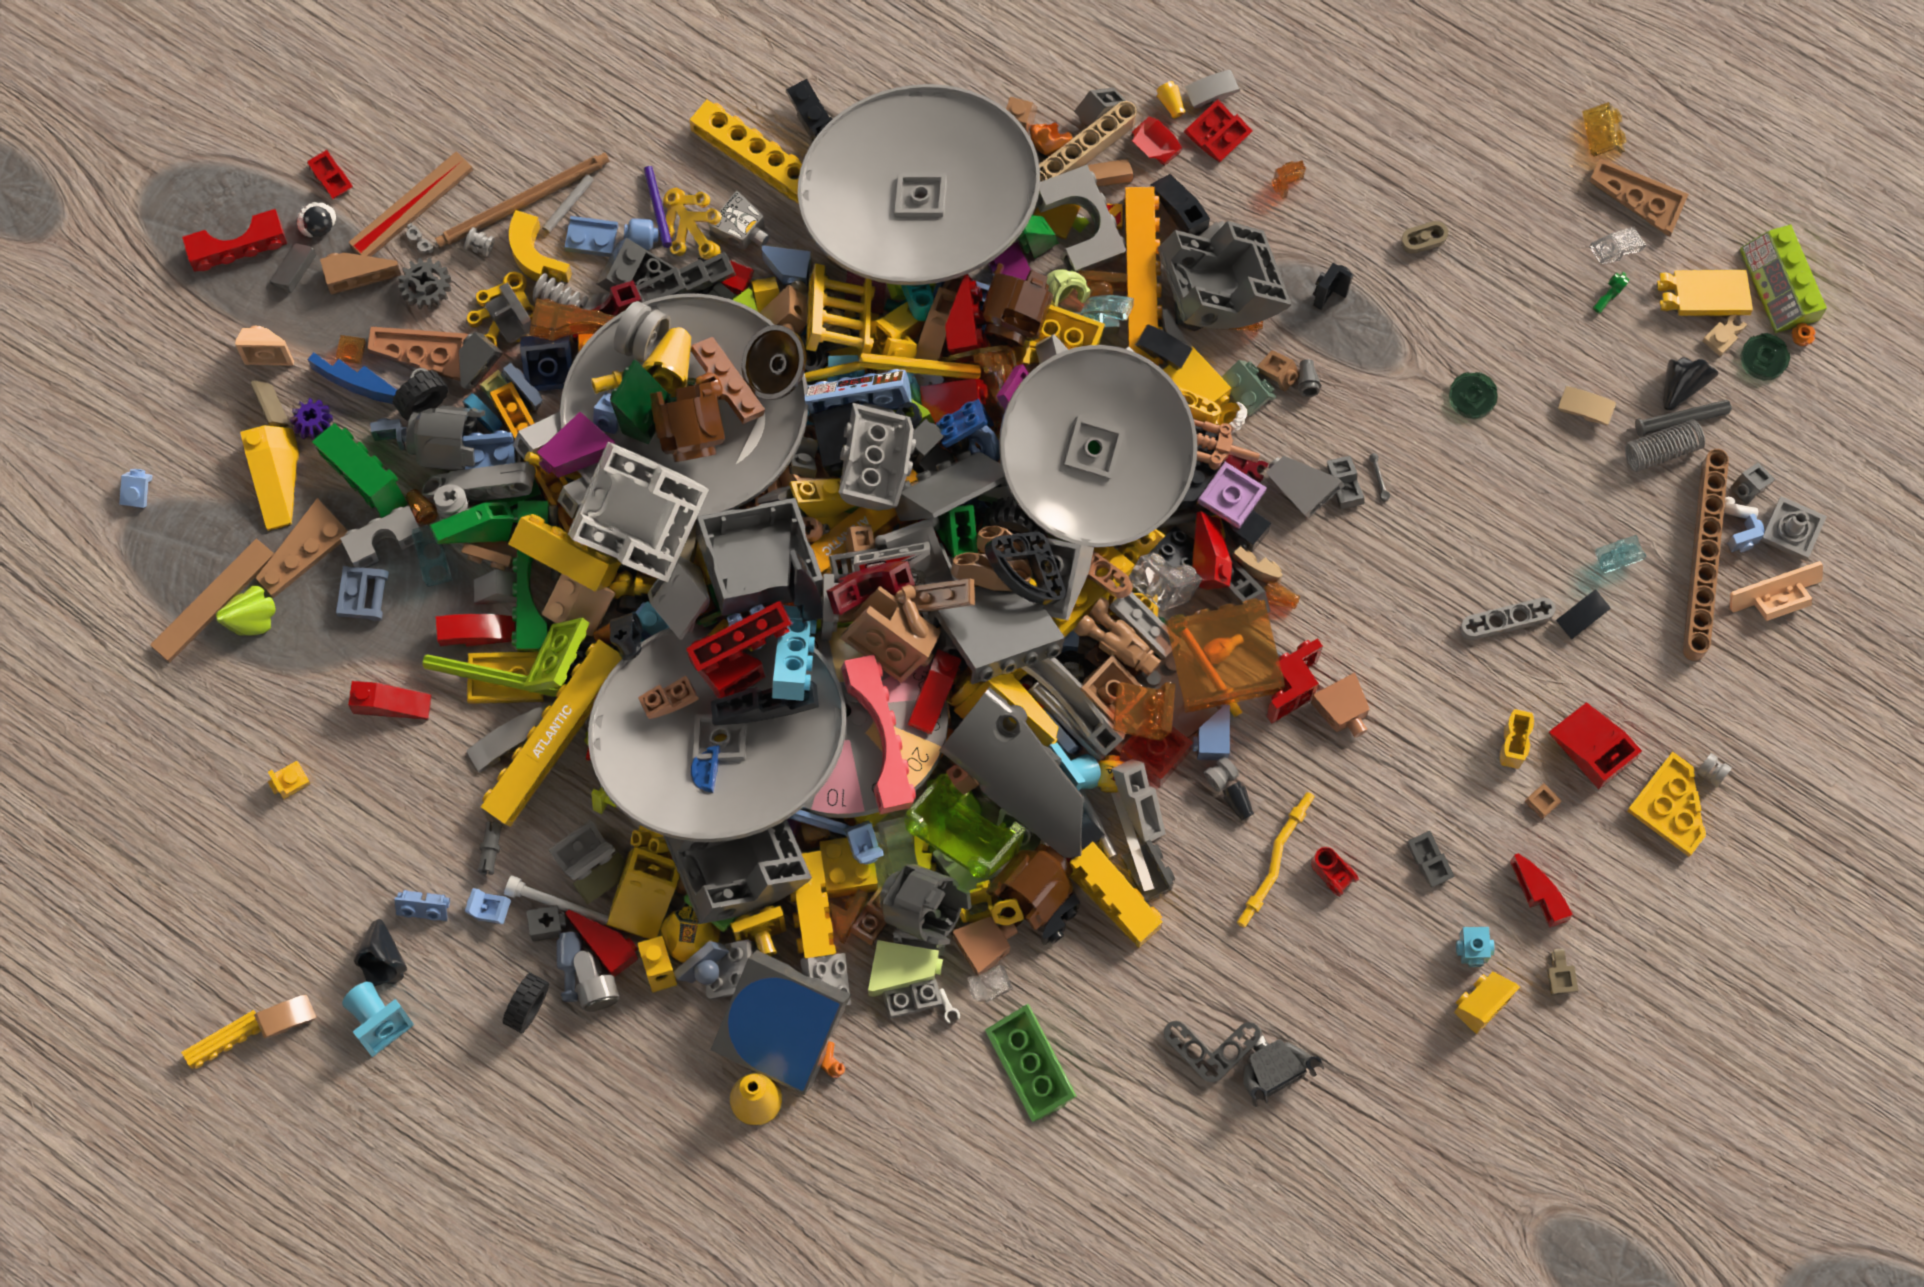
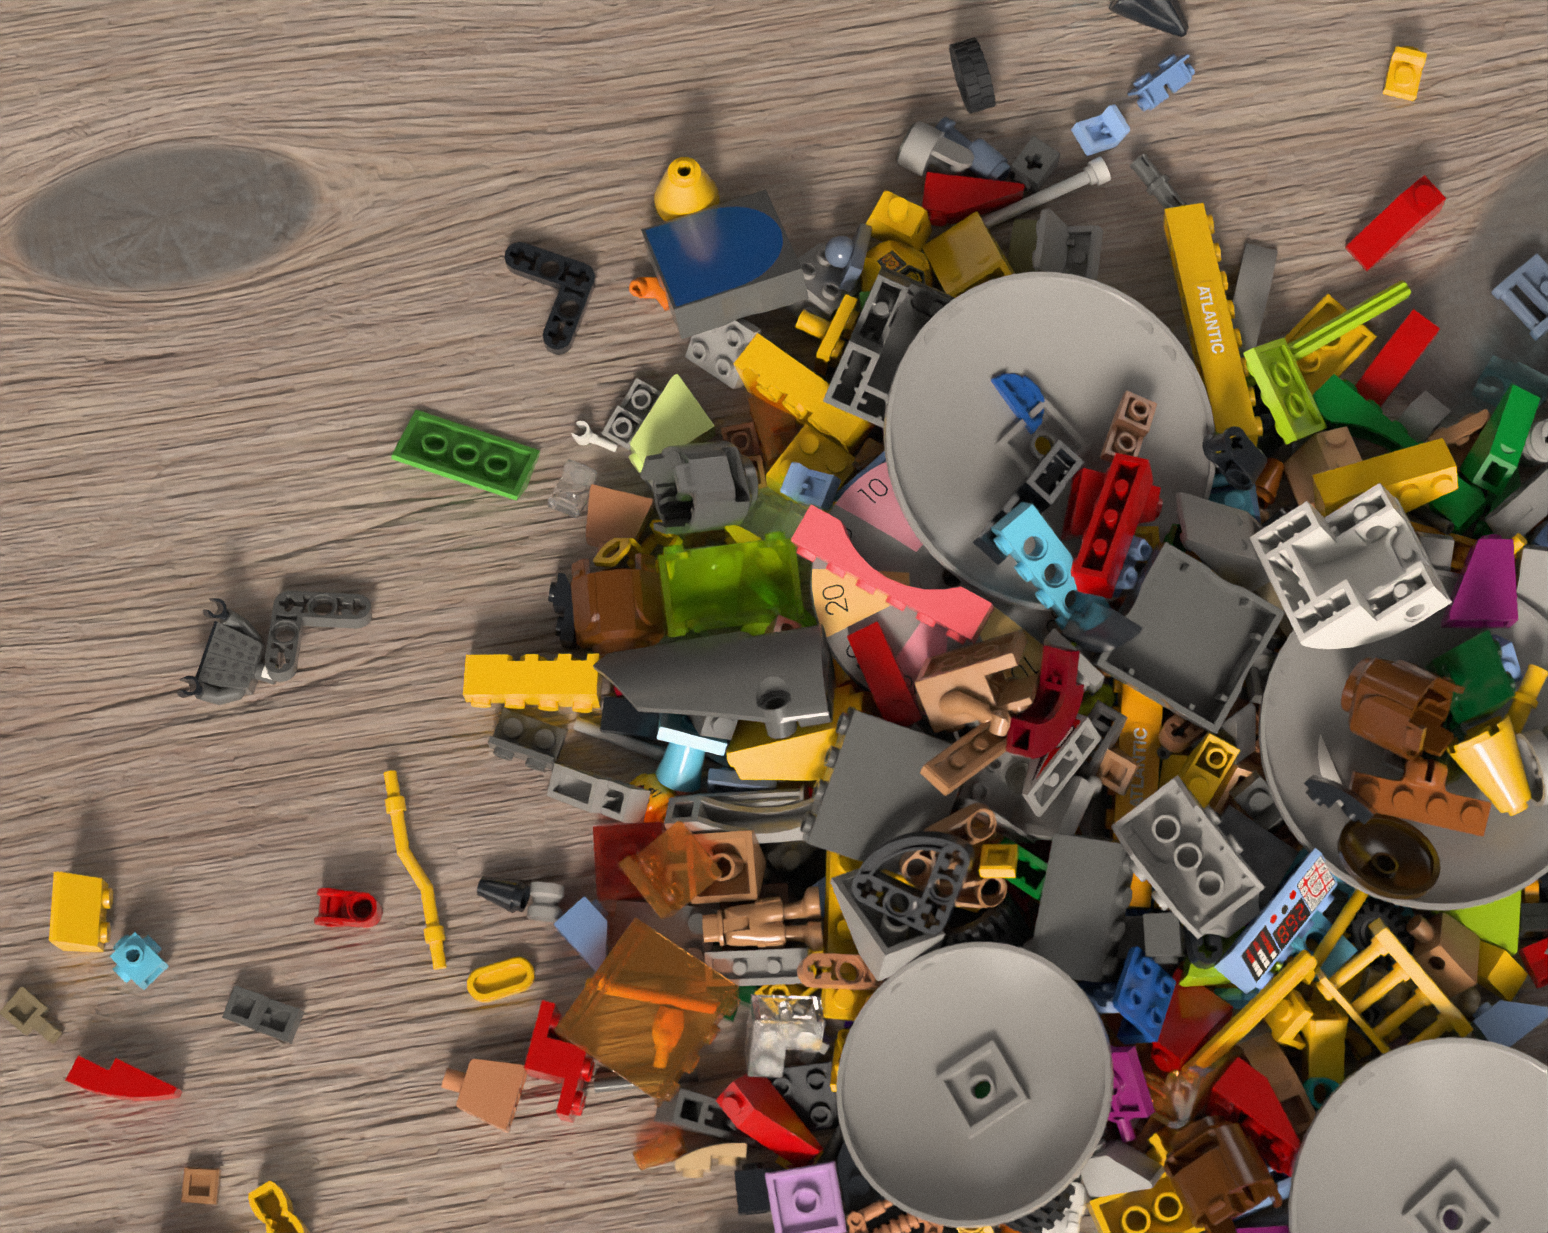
camera: 140 degrees right, 5 degrees up
white sticker [1111,792,1154,891] -> none
none -> yellow tile [467,957,535,1003]
none -> black beam [504,242,596,355]
none -> yellow tile [979,844,1018,878]
none -> black slope [1304,775,1377,824]

